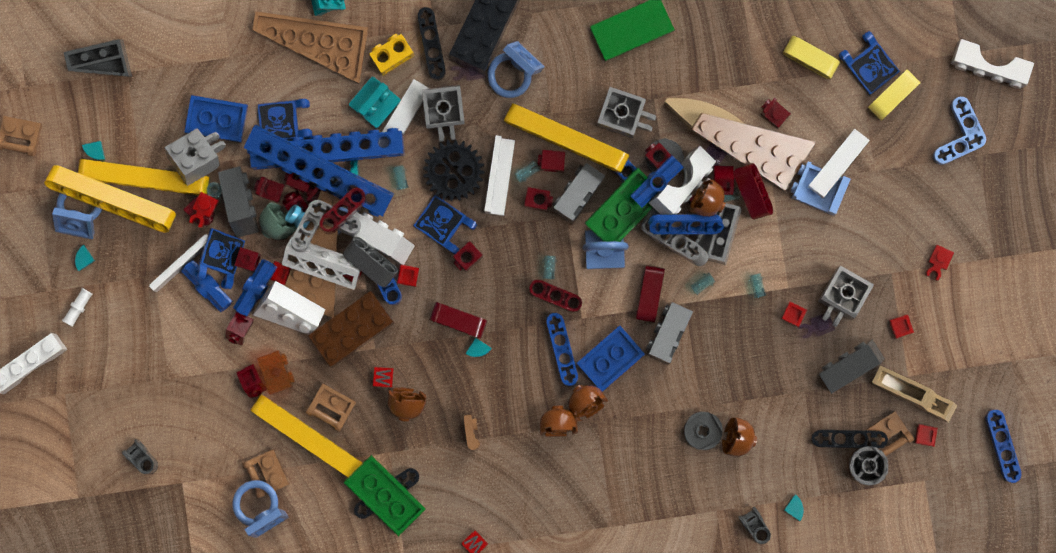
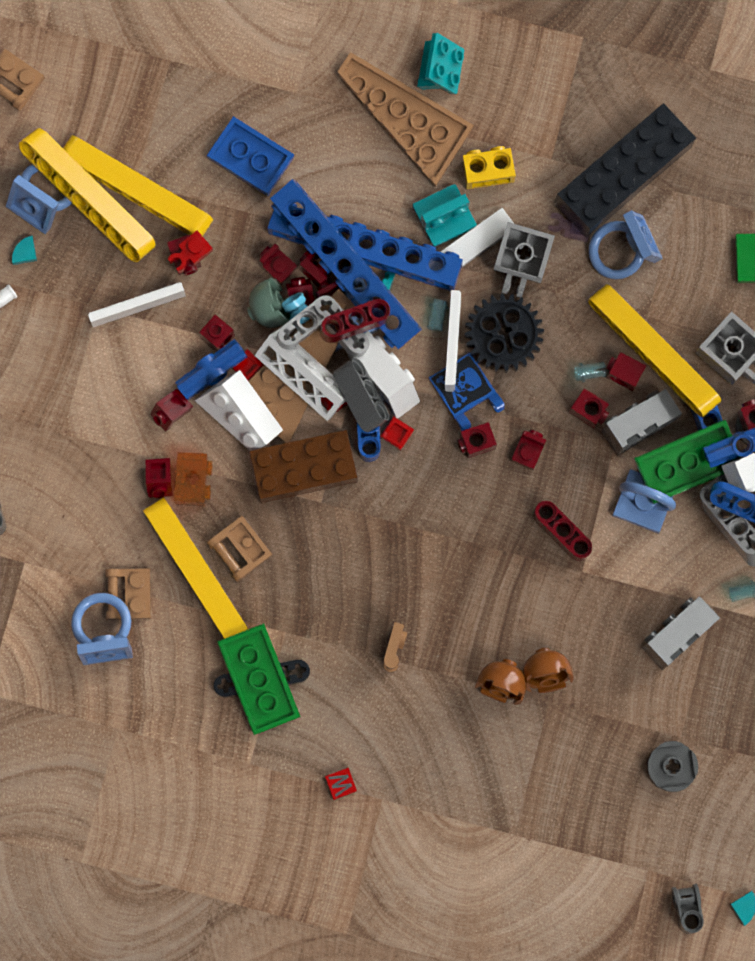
camera: 15 degrees right, 5 degrees down
dark grey wedge [63,39,132,77] -> none
teal tile [82,141,106,160] -> none
light grey hinge [164,128,226,186] -> none
blue piece [181,260,233,313] -> none
flag [194,228,245,289] -> none
clear light blue pin [207,182,222,198] -> none
dark grey wedge [218,166,259,238] -> none
flag [258,99,313,140] -> none
red tile [373,367,394,388] -> none
dark orange cylinder [388,387,427,421] -> none
black beam [418,7,446,81] -> none
dark red beam [429,302,488,339] -> none
teal tile [466,338,492,357] -> none
white fence [485,135,515,216] -> none
clear light blue pin [542,256,558,279] -> none
blue beam [547,313,578,386] -> none
blue plate [577,326,645,392] -> none
dark red beam [636,265,665,323] -> none
dark orange cylinder [722,417,757,457] -> none
none -> white tile [445,290,461,392]
none -> dark red bracket [511,429,546,471]

